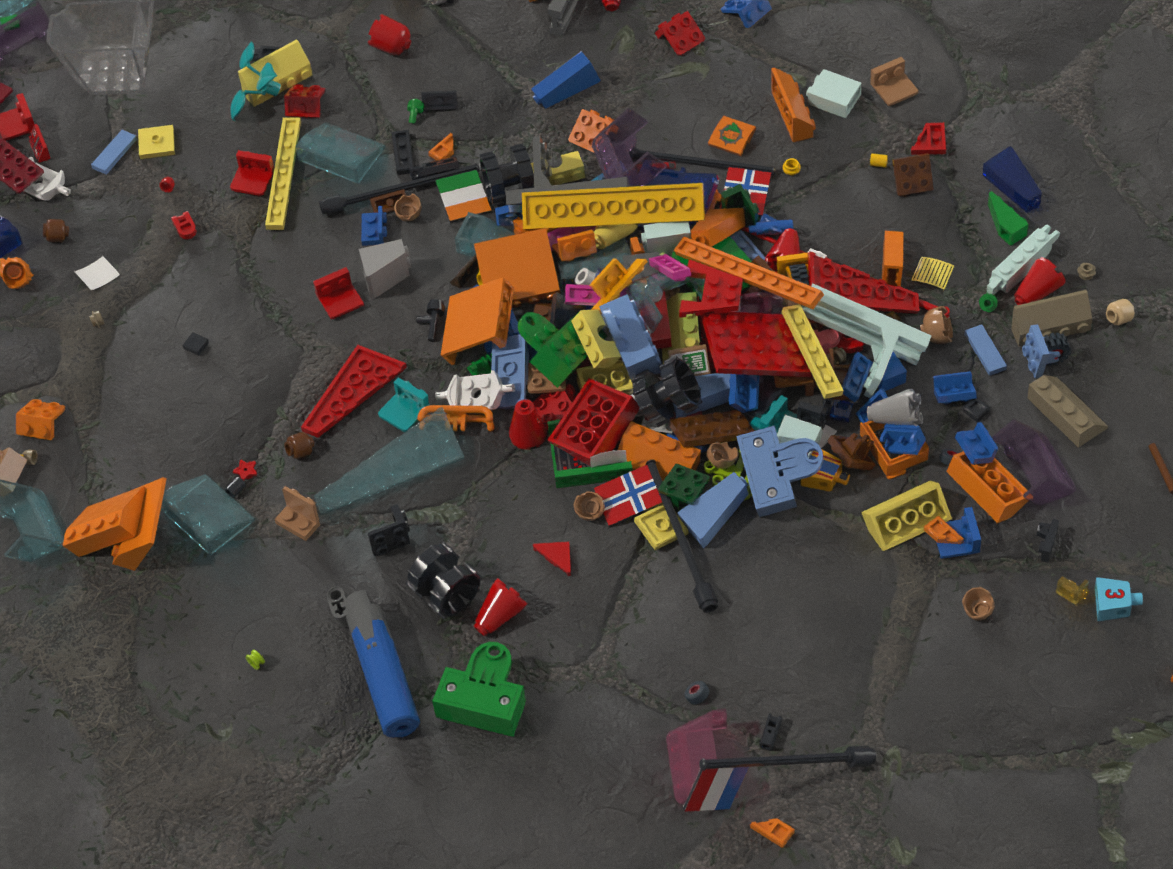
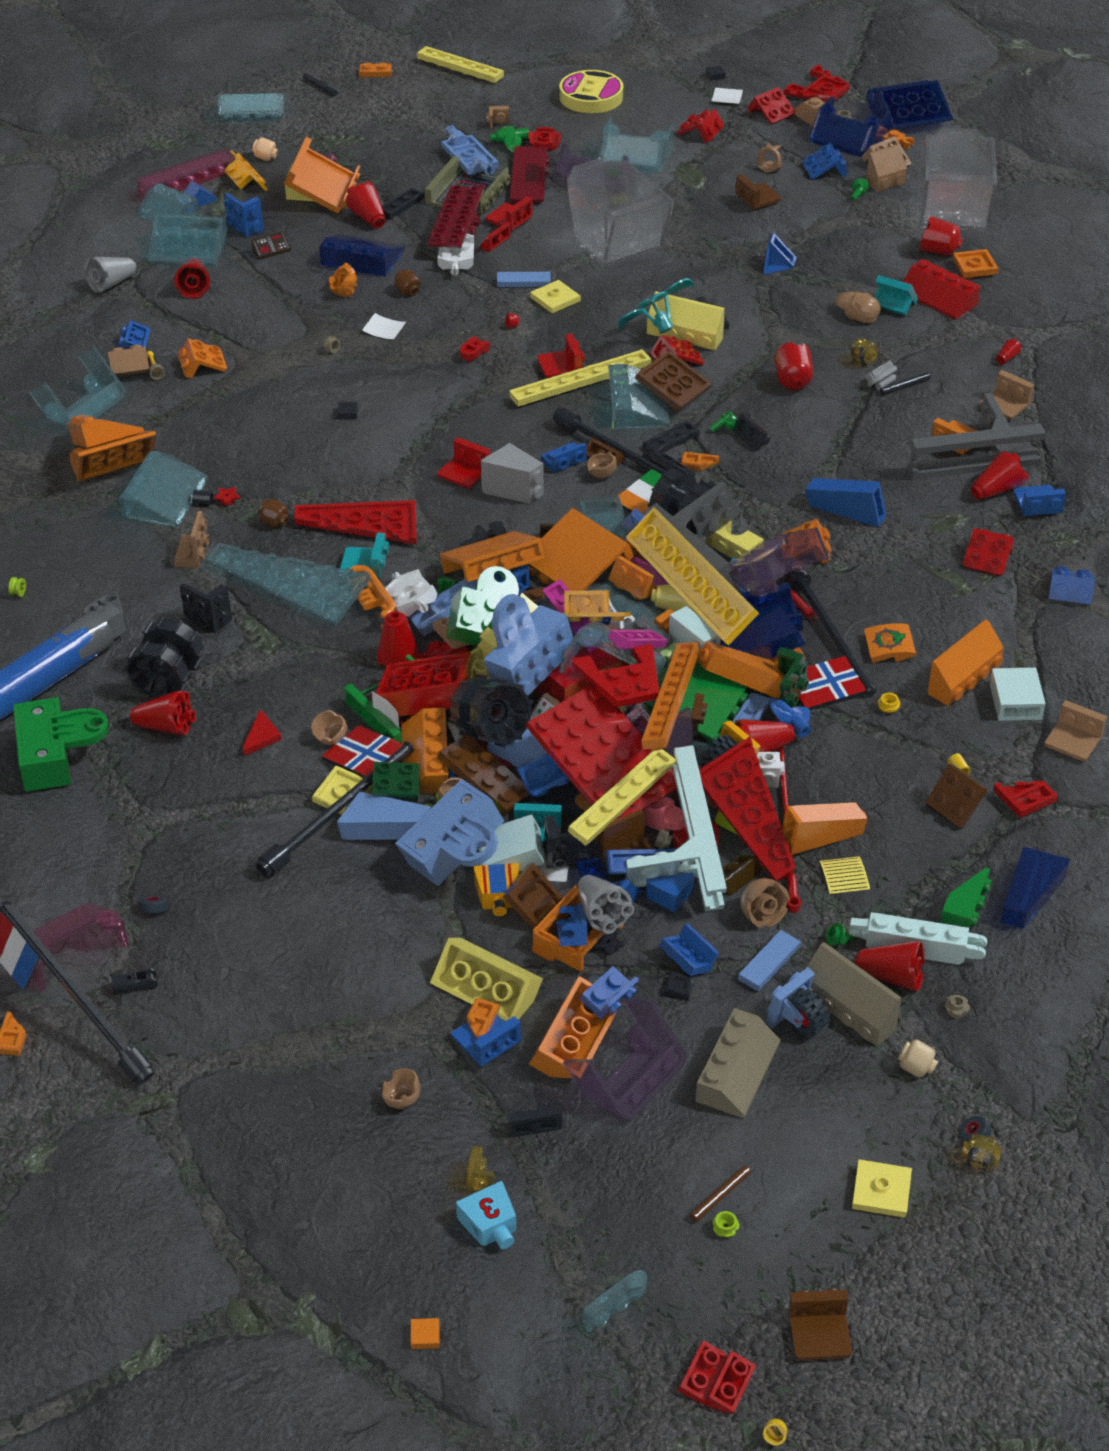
camera: 55 degrees right, 10 degrees down
none -> reddish brown plate [635,350,712,412]

